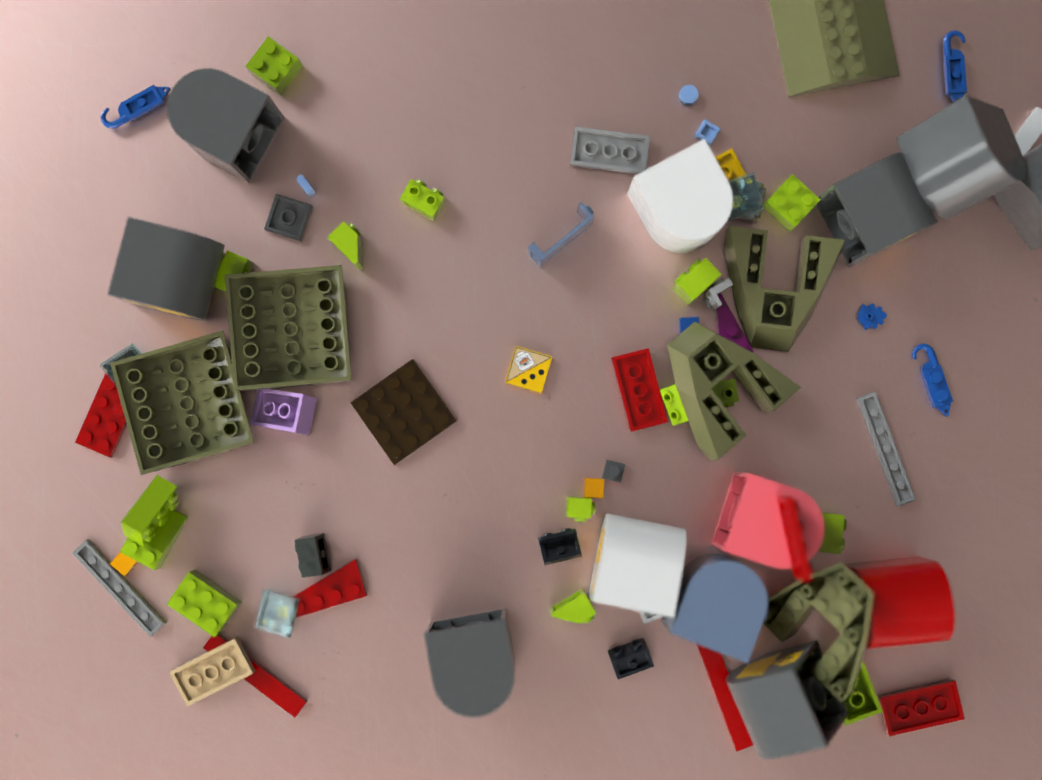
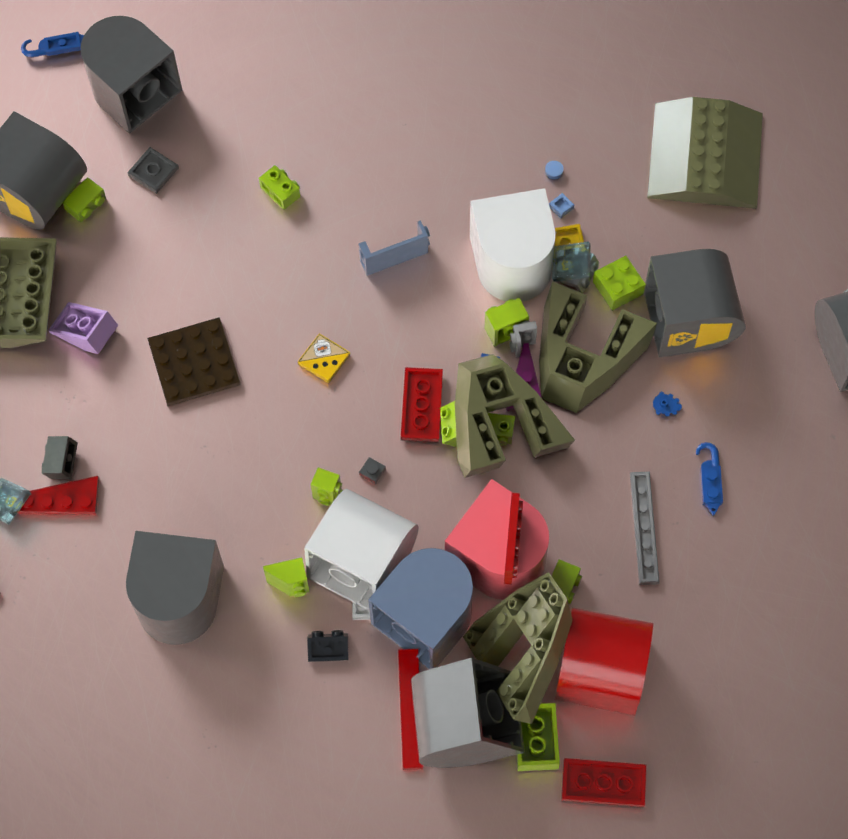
camera: 15 degrees right, 20 degrees down
olive slope [225,265,352,391] -> none
lime brick [245,36,303,95] -> none
light blue tile [296,174,316,197] -> none
lime slope [327,221,363,270] -> none
black bracket [538,528,582,565] -> none
light grey plate [570,126,650,174] -> none
light orange tile [584,478,604,498] -> none
dark grey brick [896,95,1026,219] -> none
blue plate [943,30,967,103] -> none

